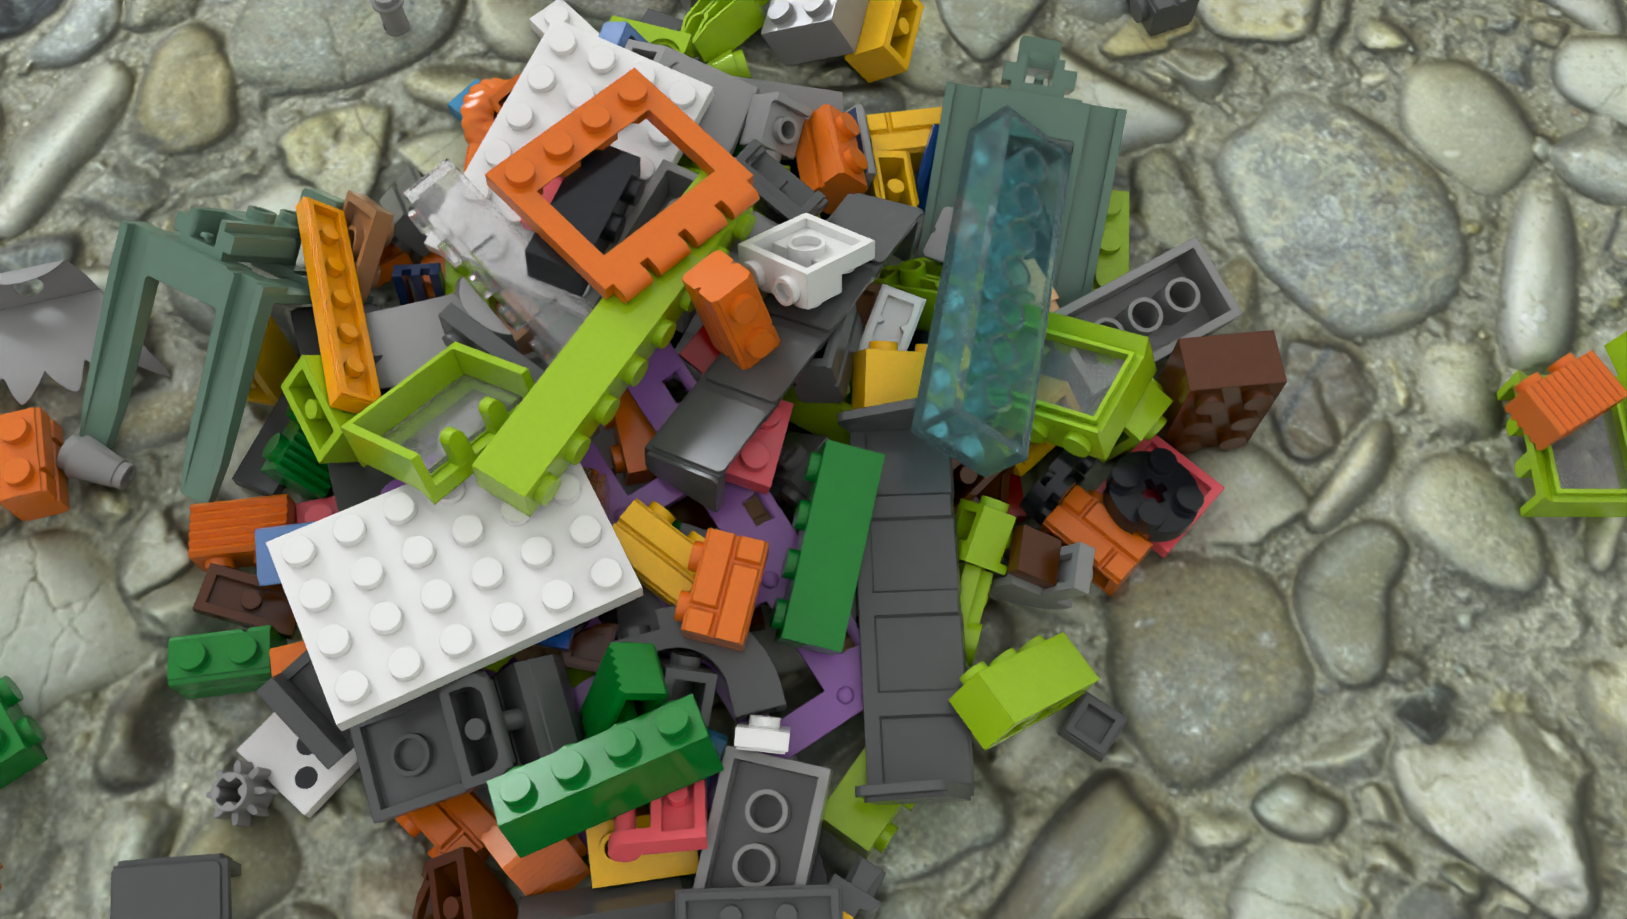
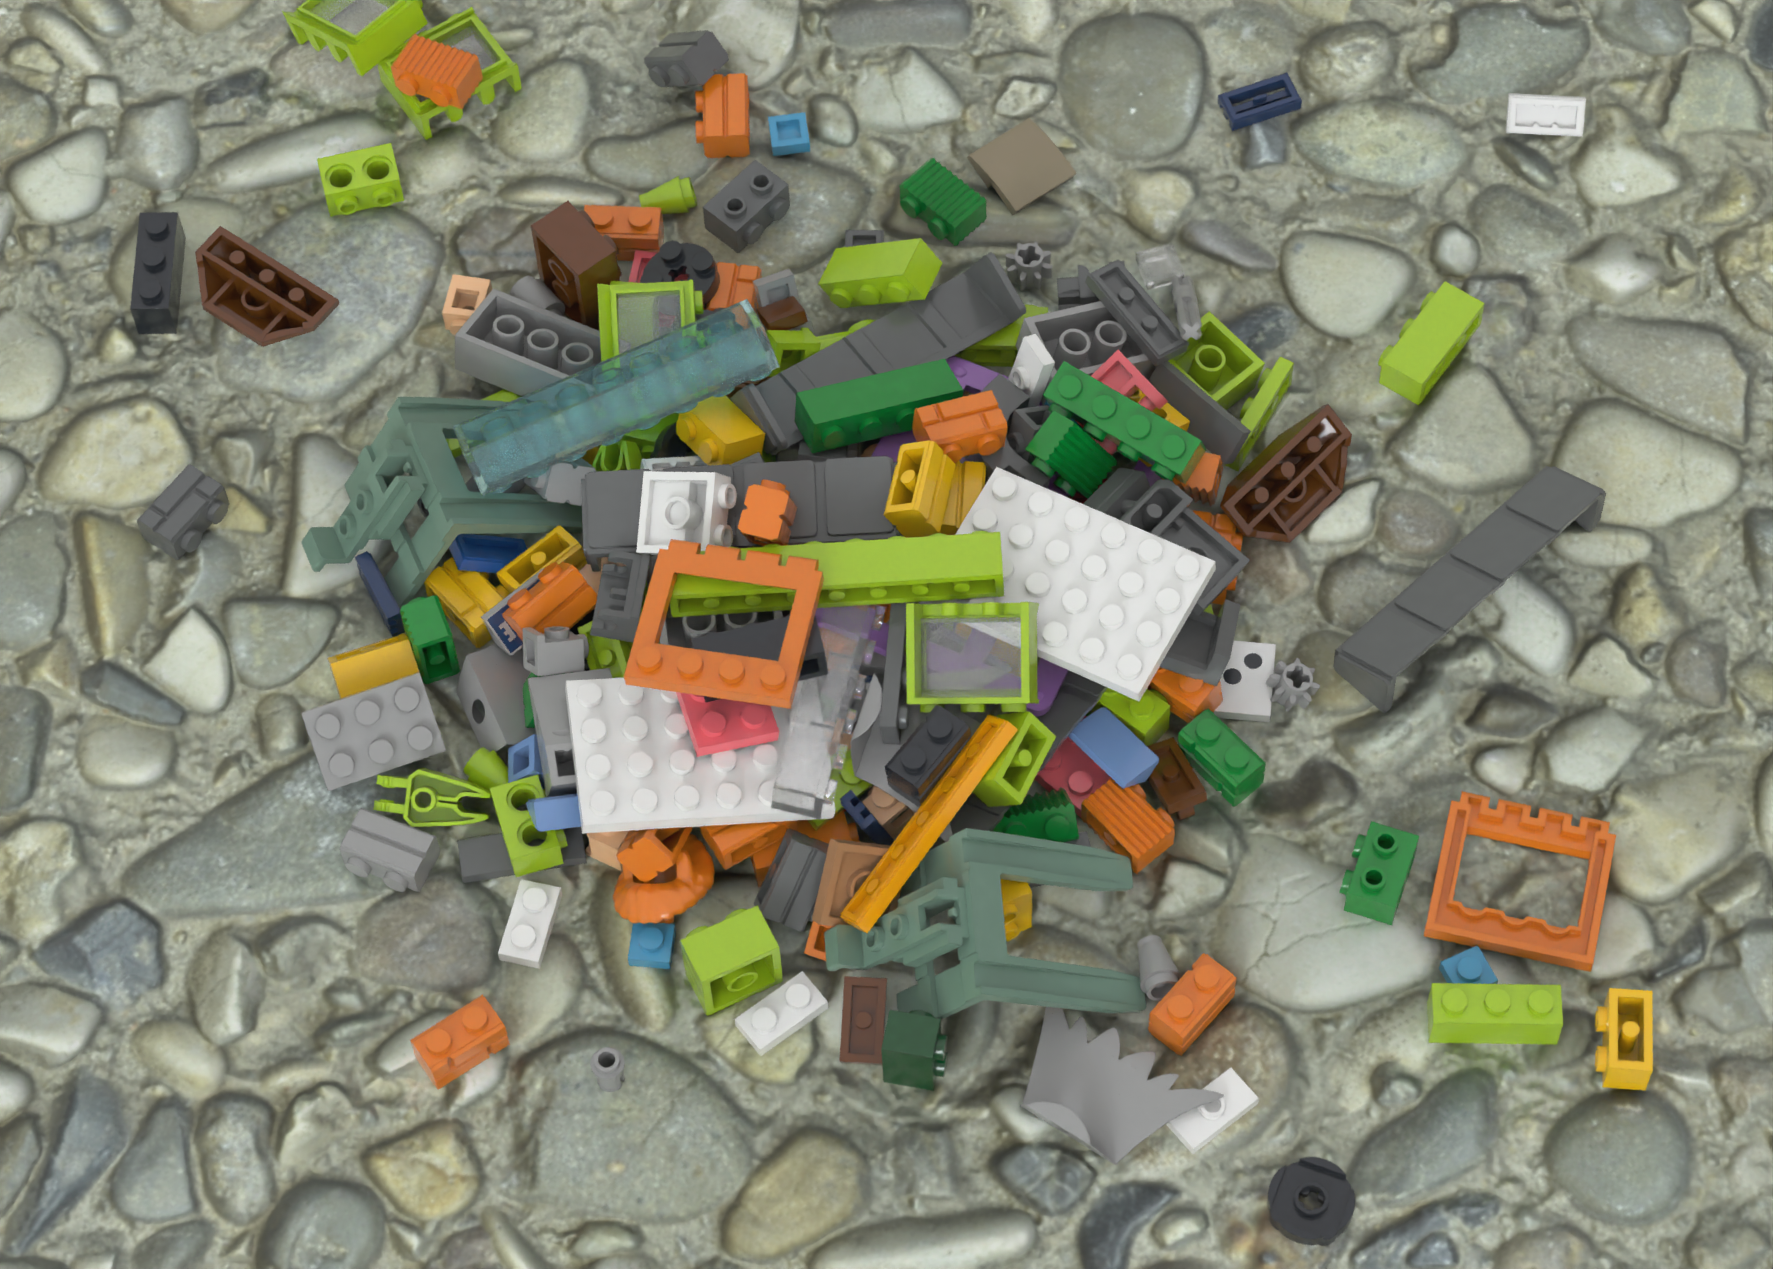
camera: 120 degrees left, 5 degrees down
none -> black brick [130,212,186,334]
none -> reddish brown wedge [195,226,340,347]
none -> lime brick [317,143,404,217]
none -> dark blue tile [355,551,405,637]
none -> green brick [400,595,461,685]
none -> light nougat brick [442,274,492,336]
none -> orange brick [584,205,664,261]
none -> lime cone [639,176,698,214]
none -> dark grey brick [644,30,729,88]
none -> lime brick [680,905,783,1016]
none -> orange brick [695,73,750,158]
none -> dark grey brick [703,160,790,253]
none -> white plate [735,971,828,1056]
none -> dark azure plate [768,112,810,156]
none -> reddish brown plate [839,976,887,1065]
none -> dark green brick [881,1010,948,1091]
none -> yellow brick [884,440,956,538]
none -> black brick [885,705,971,807]
none -> green brick [899,158,987,246]
none -> light grey gear [1006,242,1052,290]

